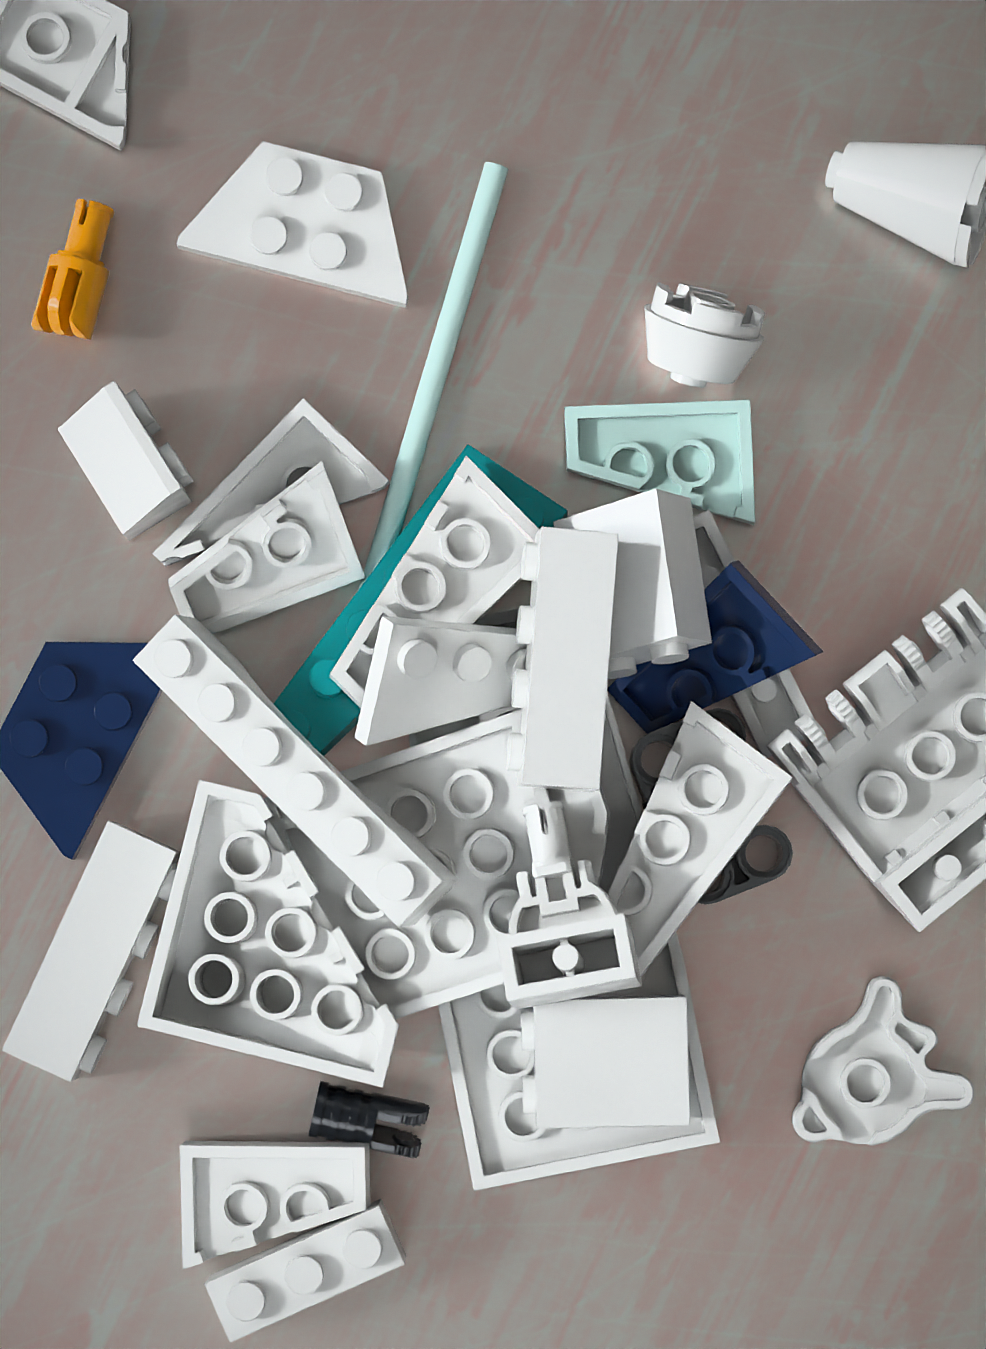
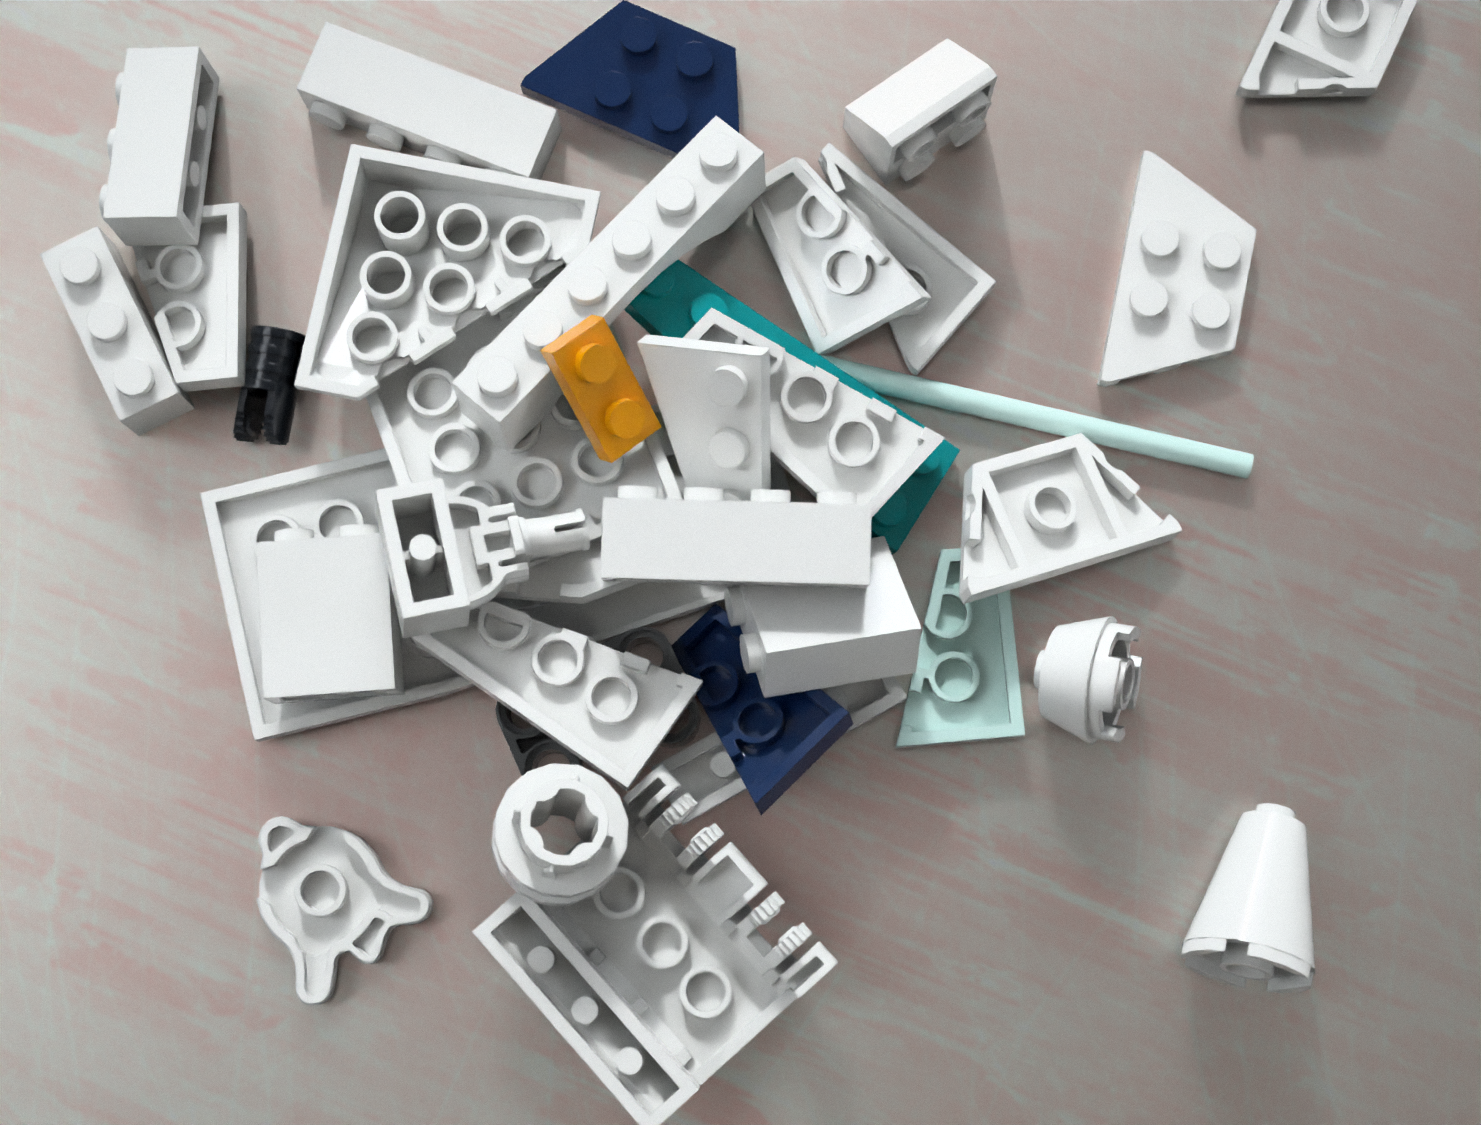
camera: 90 degrees right, 5 degrees down
light orange arm [31,199,115,340] -> none
none -> white brick [99,46,220,246]
none -> white piece [491,763,628,906]
none -> light orange plate [540,315,662,463]
none -> white wing [959,433,1182,604]

